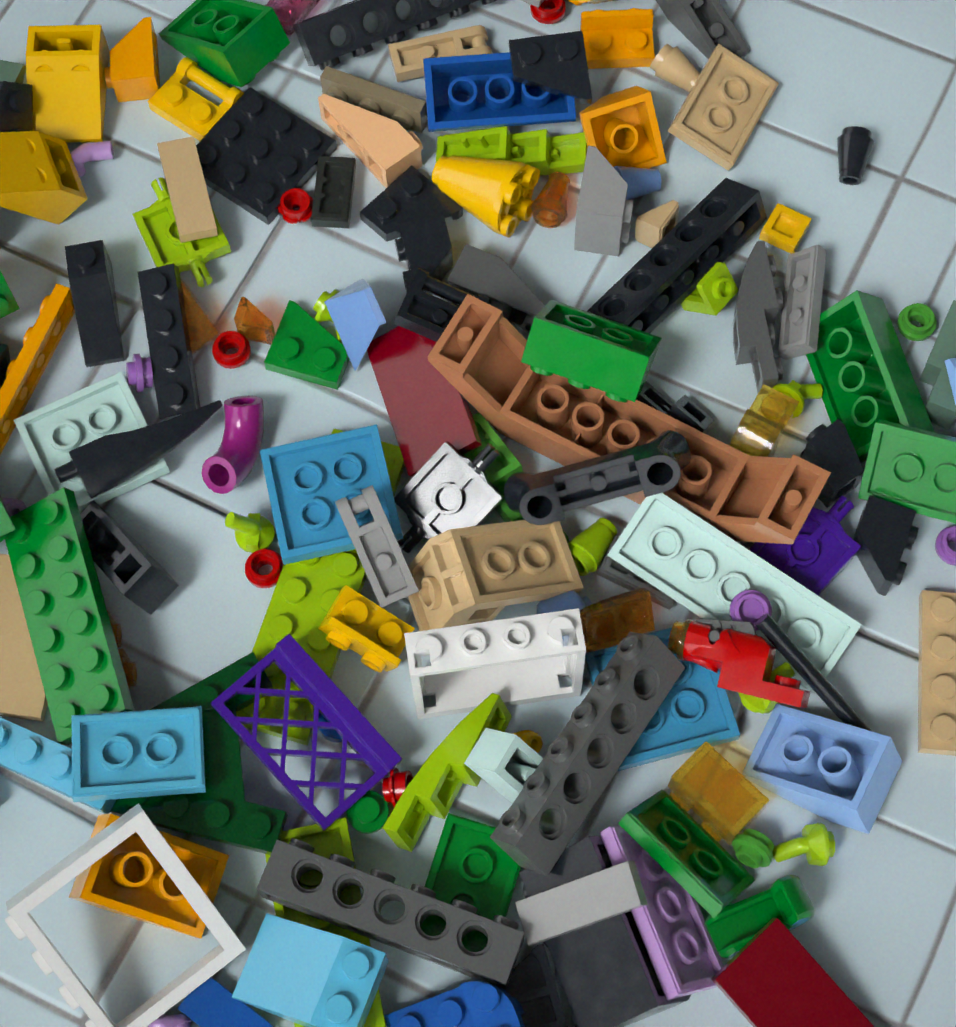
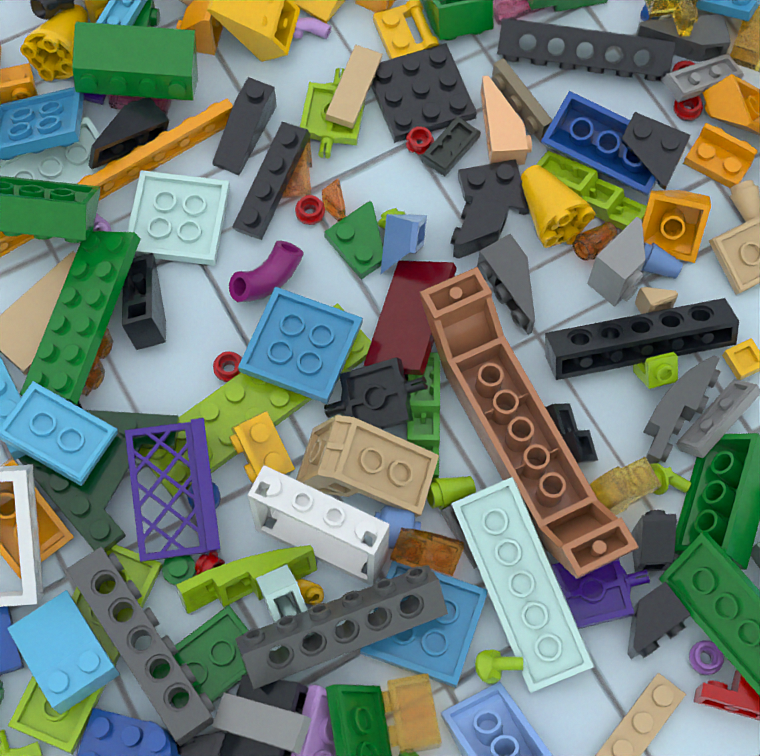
camera: 30 degrees right, 0 degrees up
black piece [54,400,223,499] -> none
medium lavender plate [126,354,153,392] -> none
lime plate [225,512,275,553] -> none
light grey plate [335,485,419,608] -> none
tan plate [388,25,493,82] -> none
black plate [394,267,490,342] -> none
black plate [504,430,691,525] -> none
green slope [521,300,662,403] -> none
red plate [668,619,811,708] -> none
medium lavender plate [729,590,772,631] -> none
black bar [755,614,872,731] -> none

